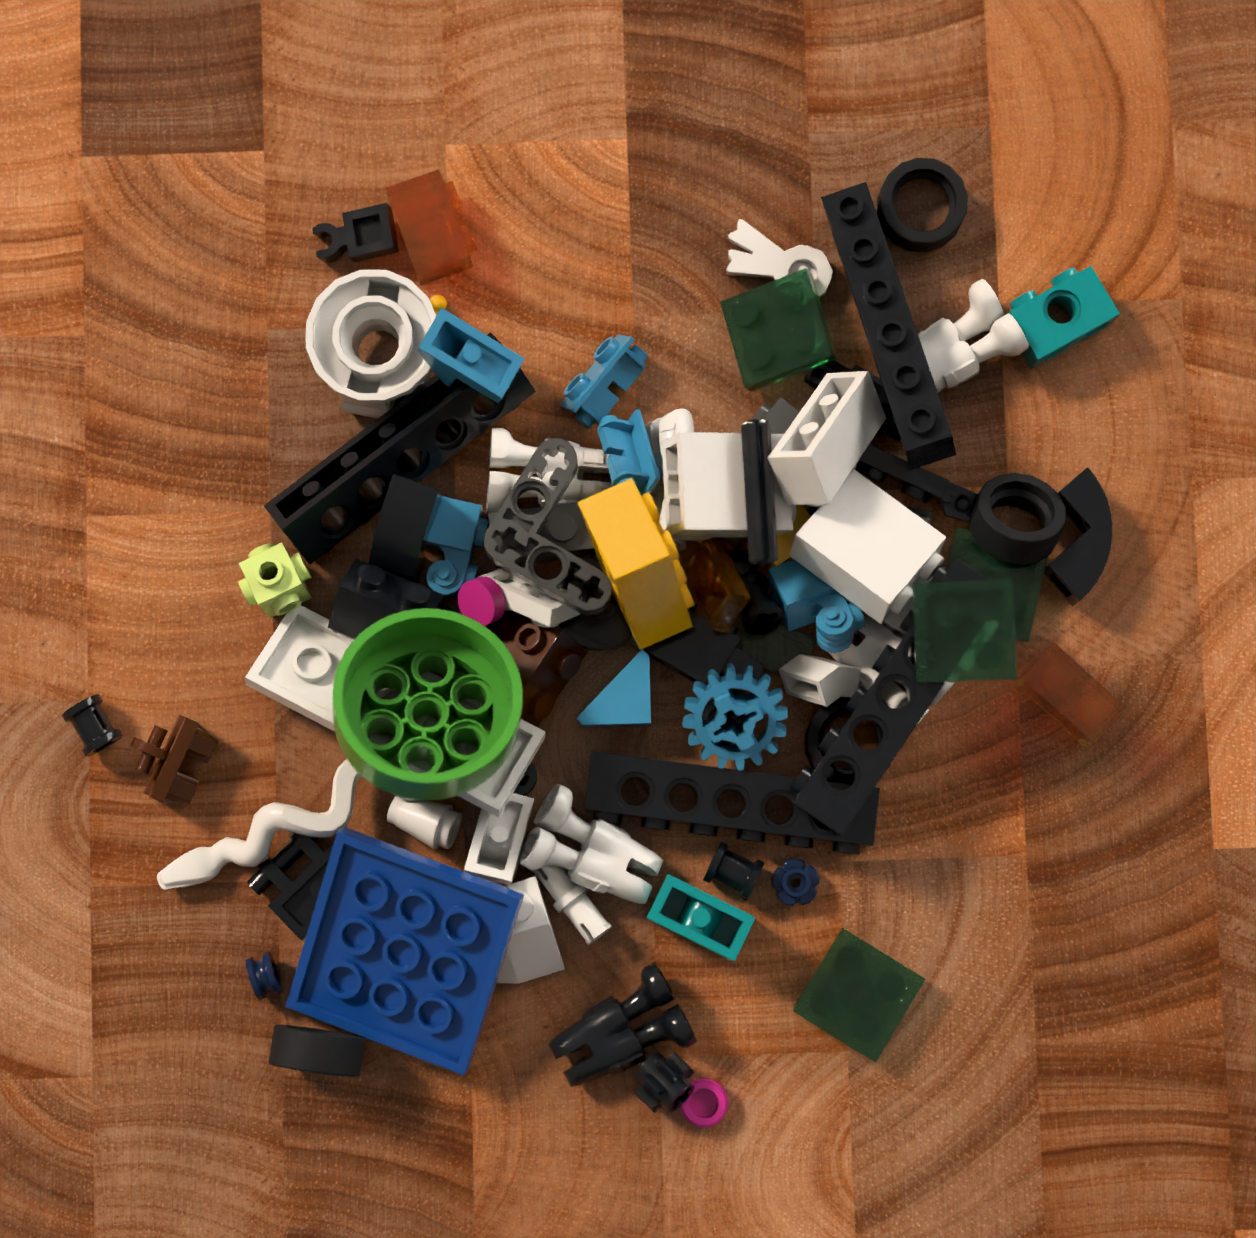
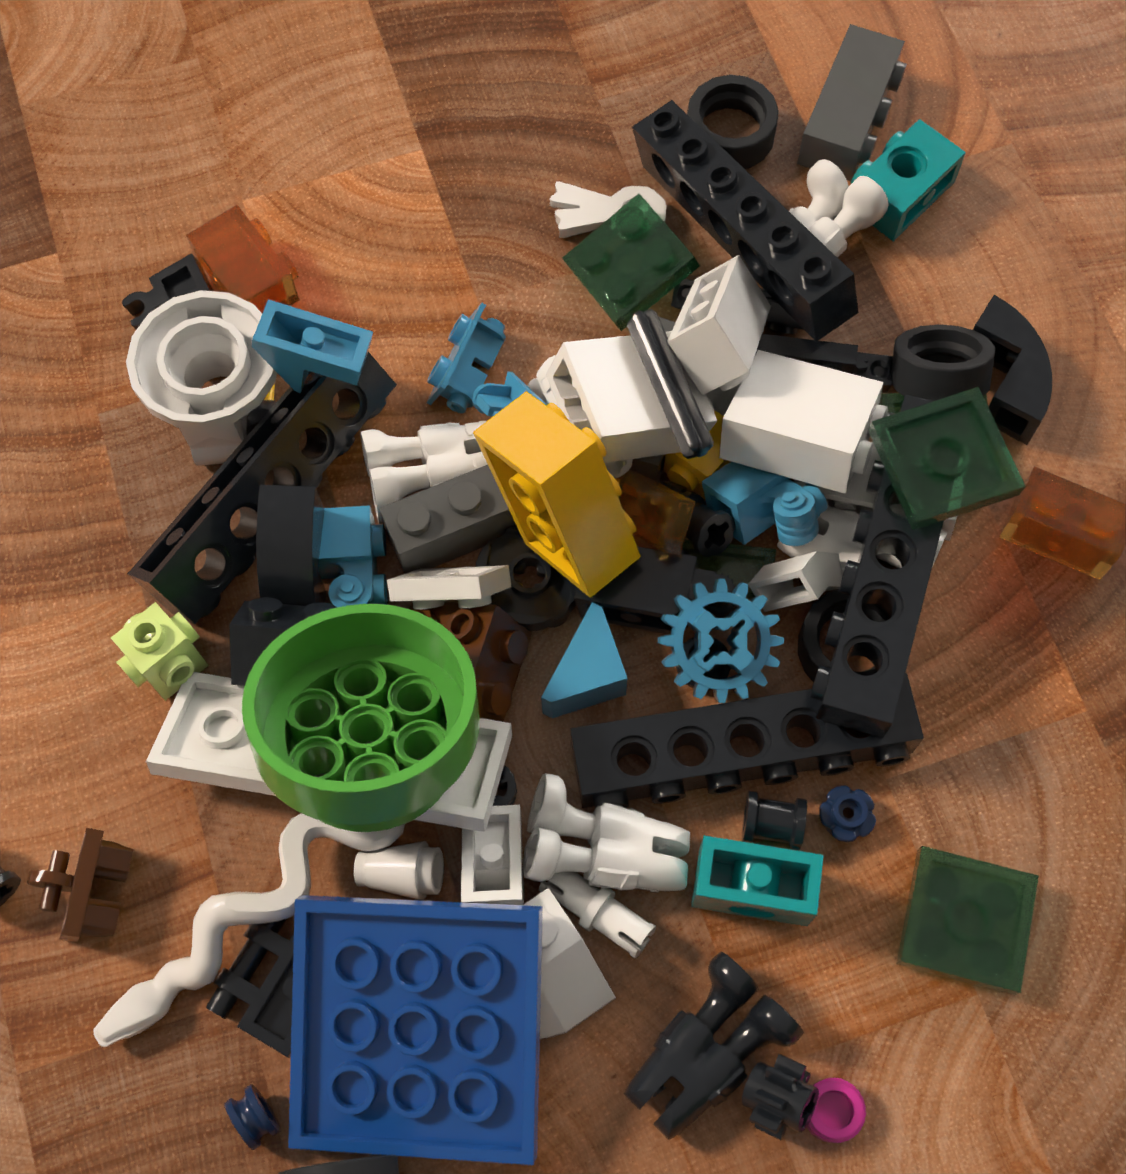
camera: 15 degrees left, 15 degrees down
dark pink tile [458,576,505,626] -> none
dark grey beam [484,438,612,615] -> none
none -> dark grey brick [797,24,907,181]

